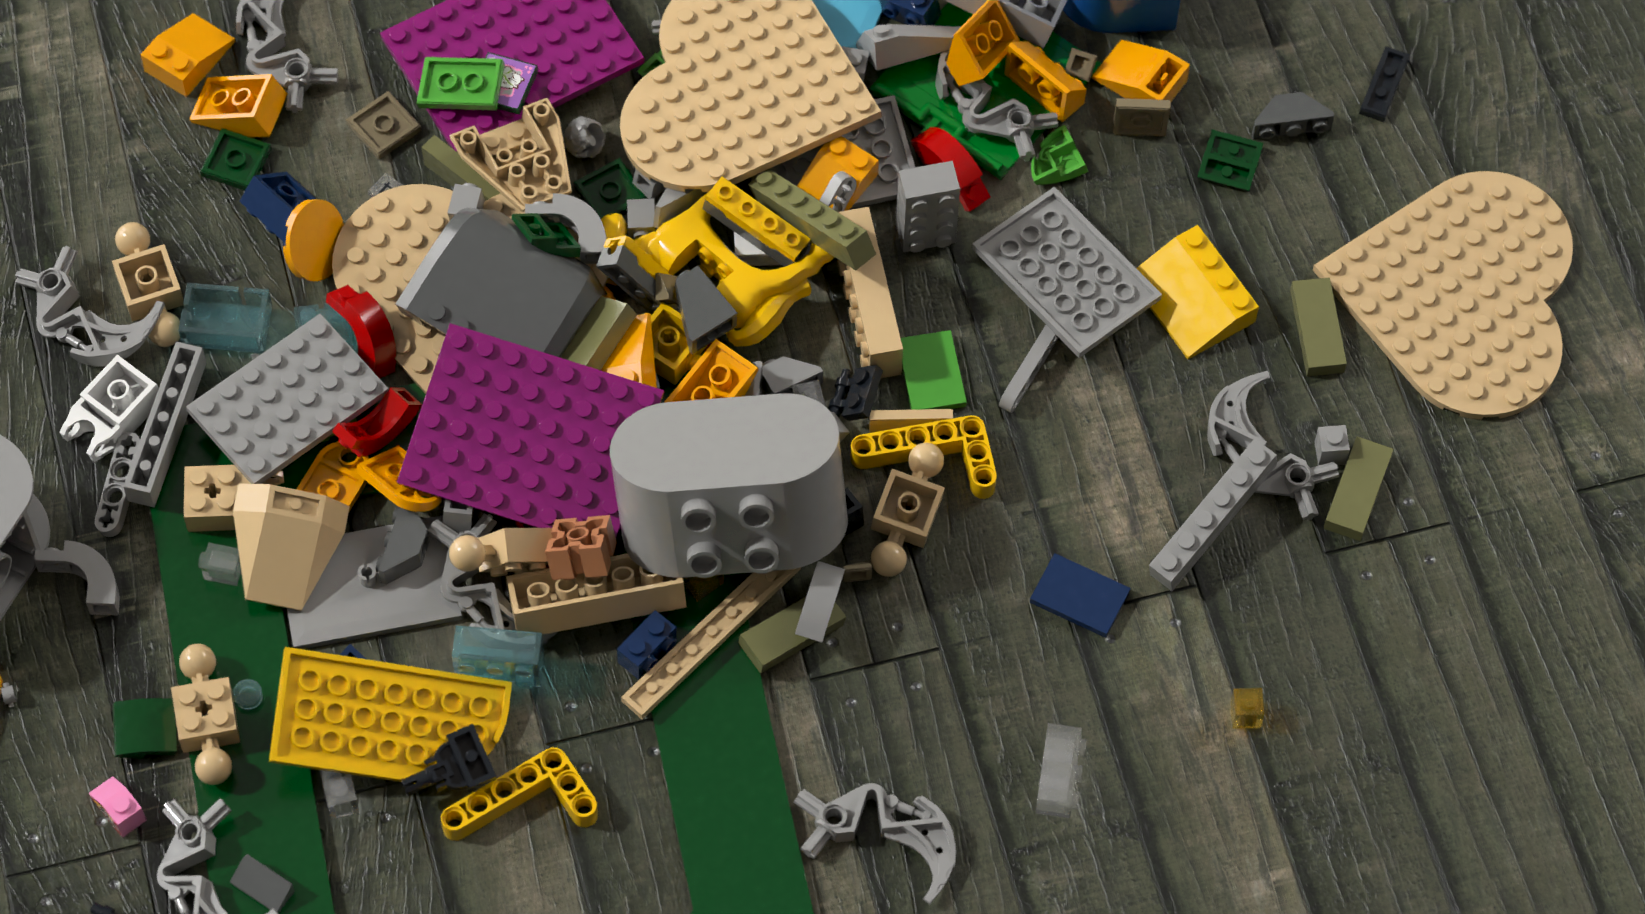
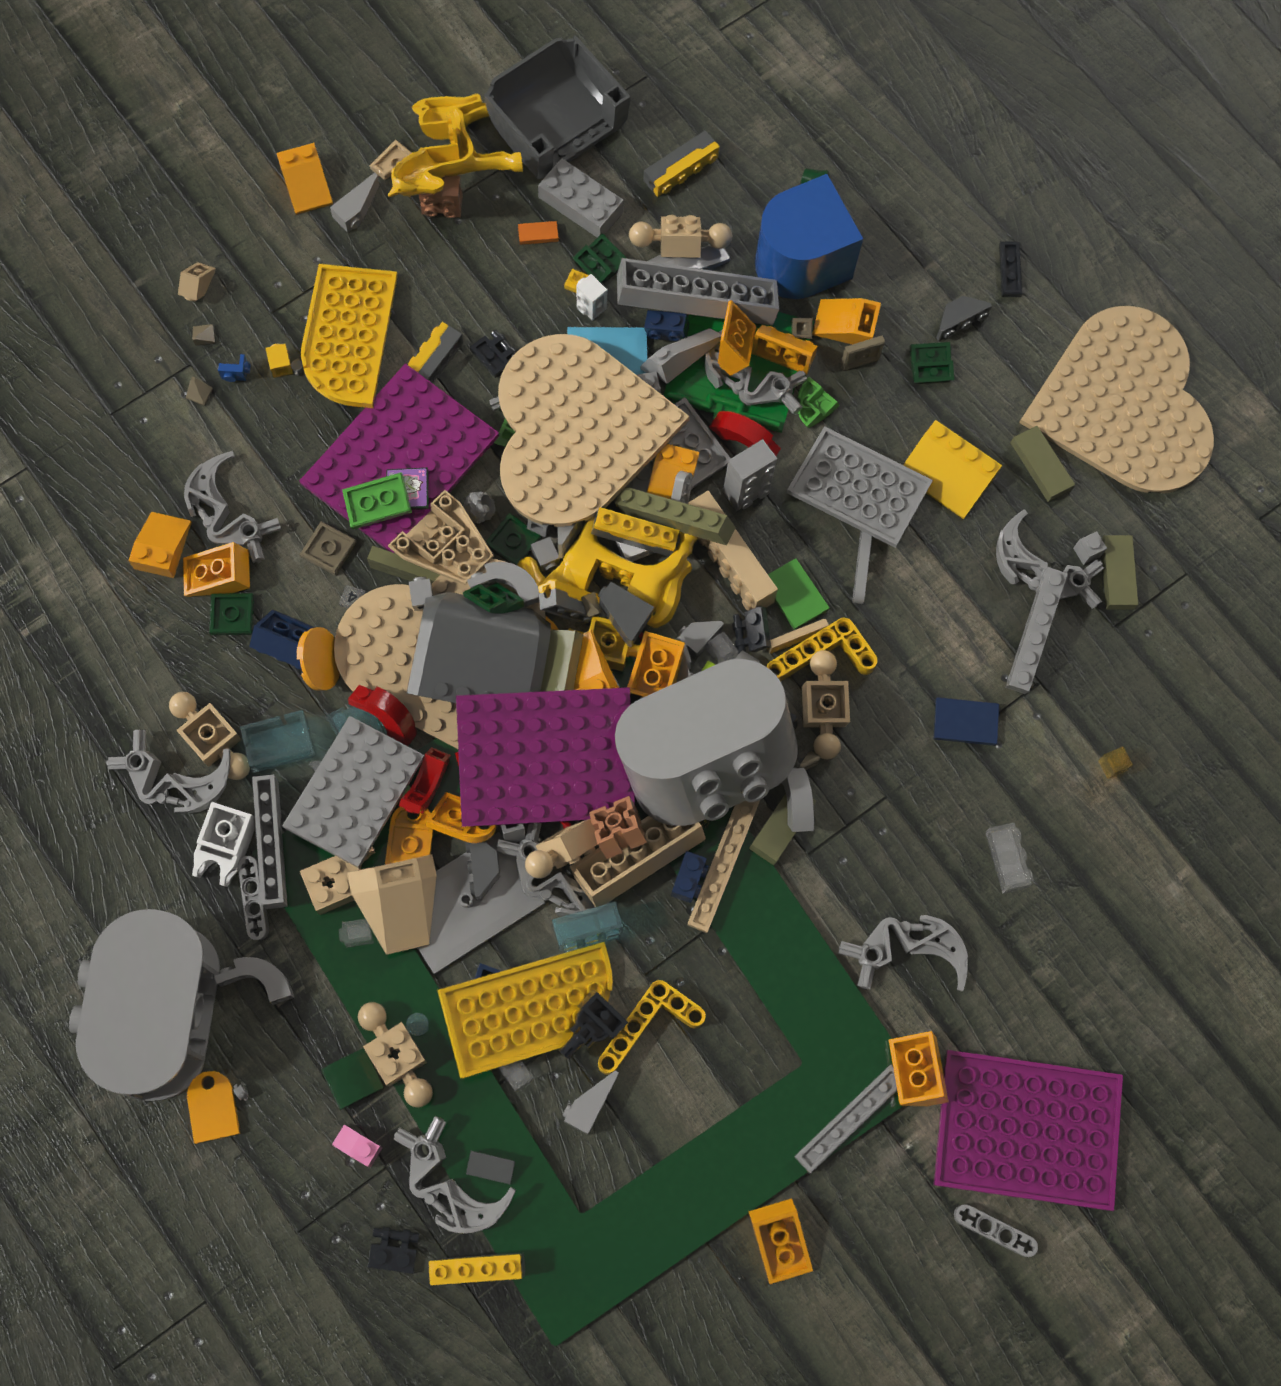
camera: 25 degrees left, 10 degrees up
none -> light grey slope [562,1071,619,1135]

